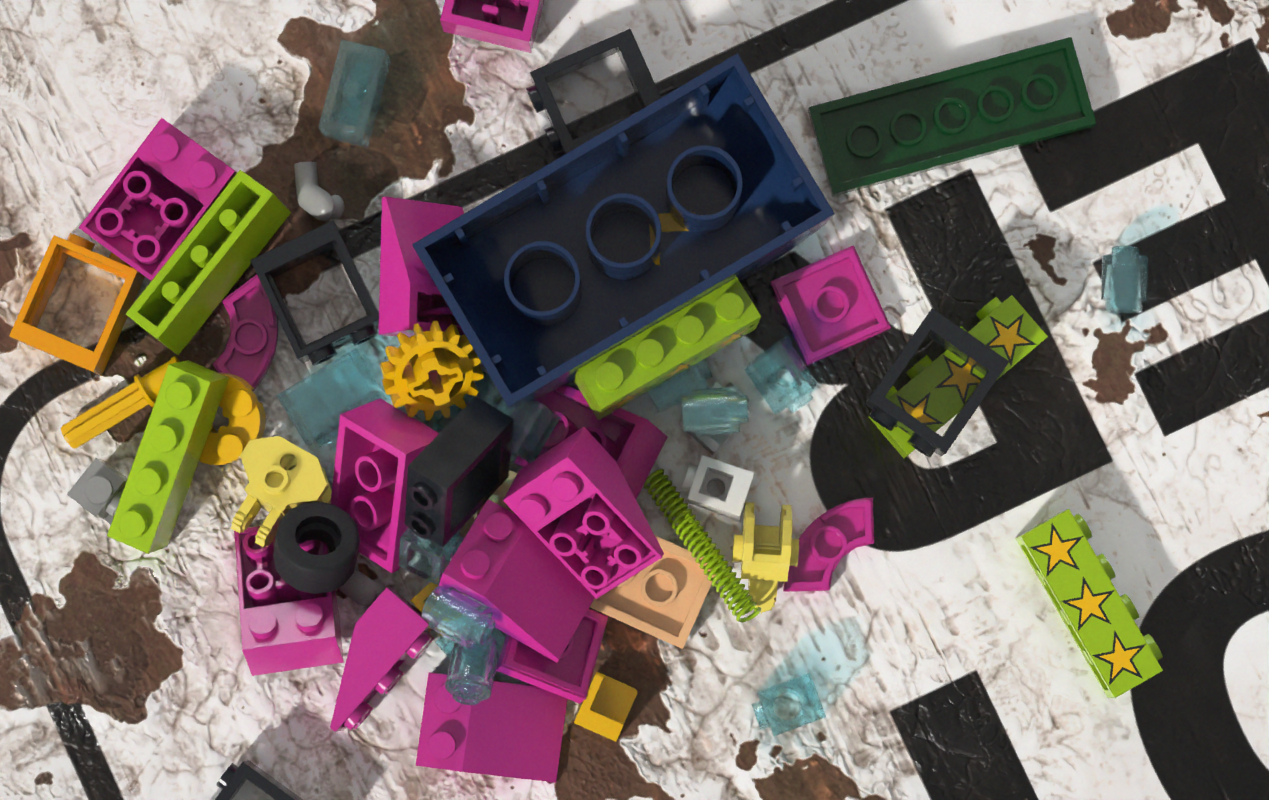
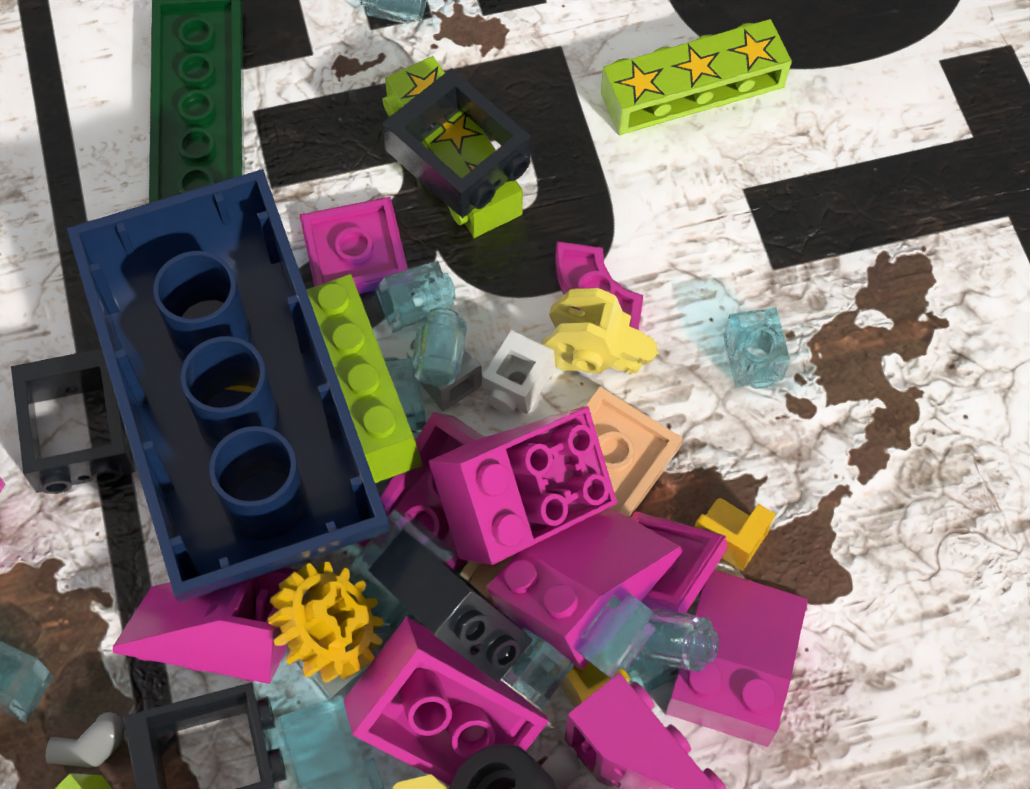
camera: 80 degrees left, 20 degrees down
lime piece [644,469,761,622] -> none

